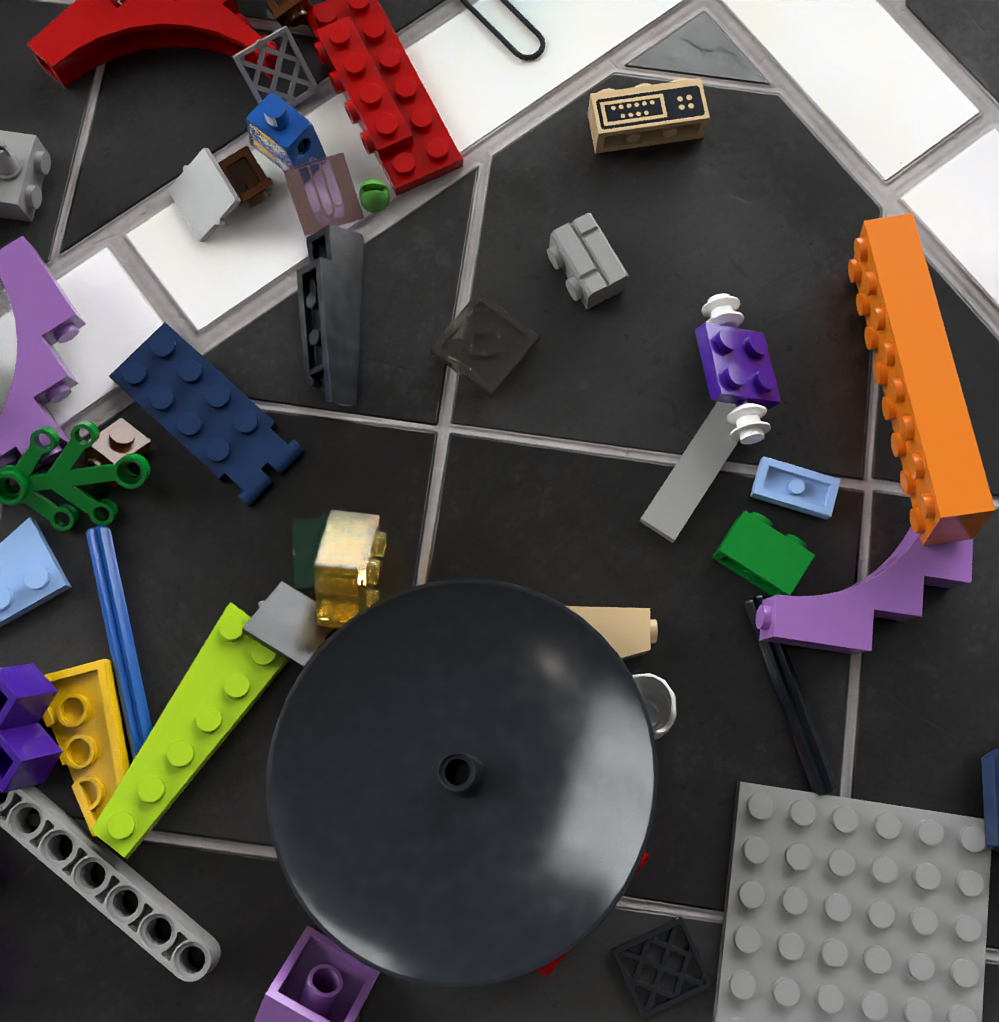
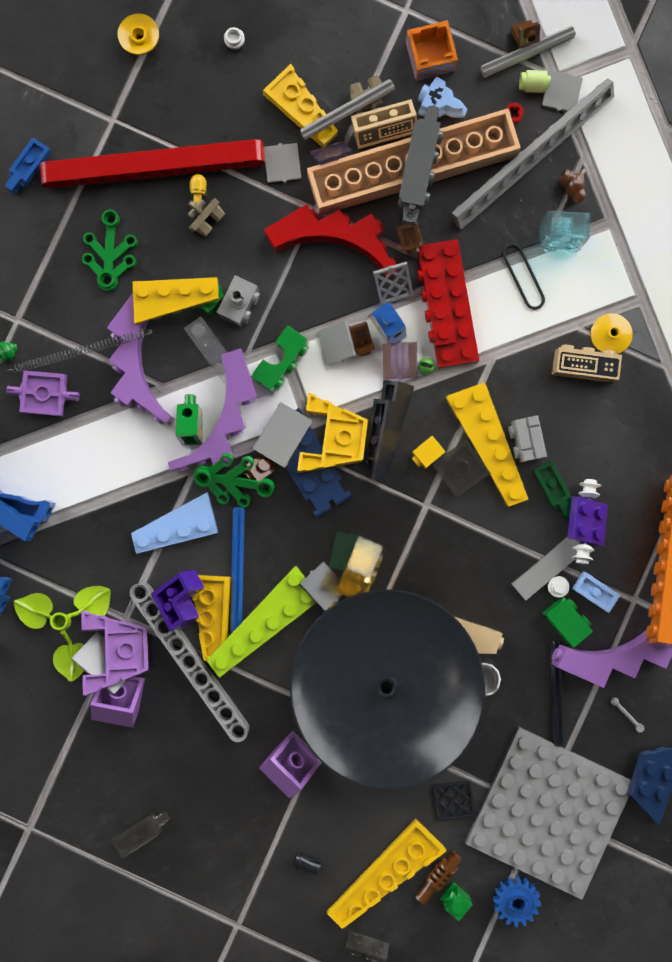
camera: 25 degrees right, 10 degrees up
none -> green arch [251,325,309,393]
none -> light grey piece [252,402,312,468]
none -> yellow wing [297,393,368,473]
none -> yellow brick [411,436,445,469]
none -> yellow wing [445,382,529,507]
none -> dark green hinge [532,460,571,518]
none -> white plate [548,576,569,597]
none -> yellow dish [591,314,633,354]
none -> light grey hinge [611,698,644,732]

